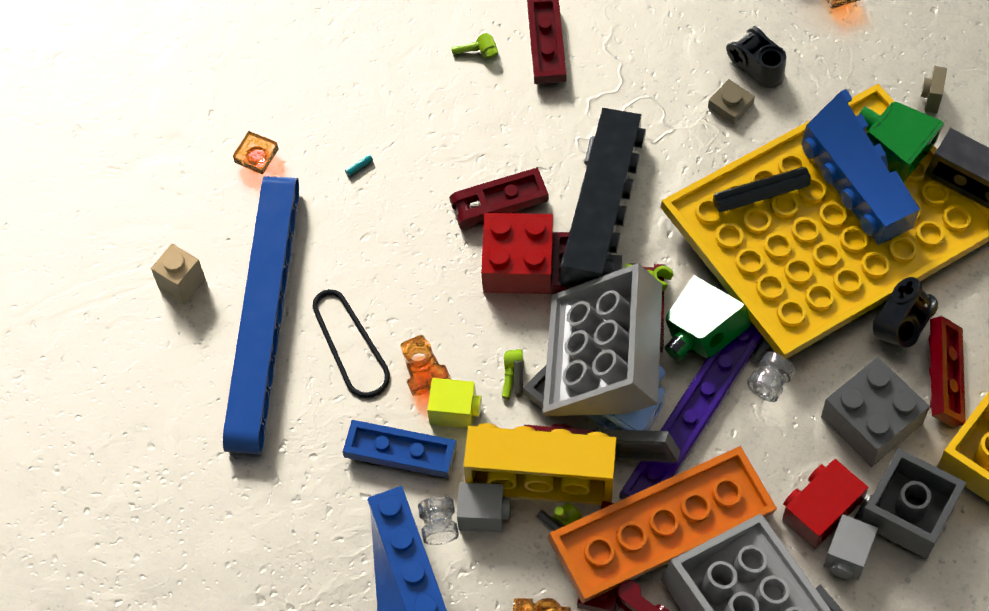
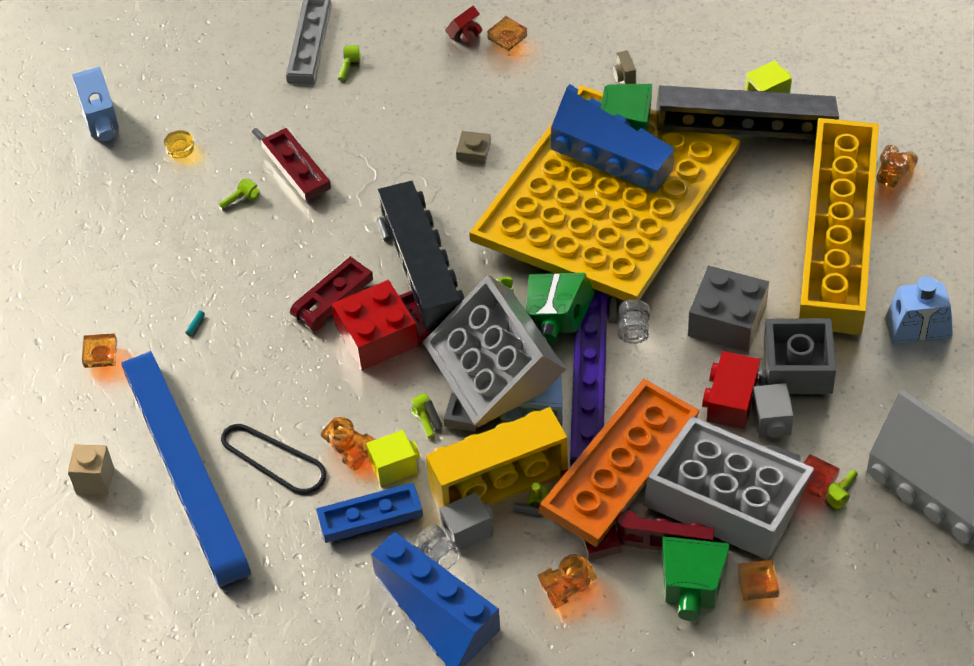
camera: 30 degrees left, 10 degrees down
dark grey tile [601,429,680,463] -> none
black axle [713,167,811,212] -> none
black piece [726,26,787,88] -> none
black piece [872,277,938,347] -> none
dark red plate [928,315,966,428] -> none

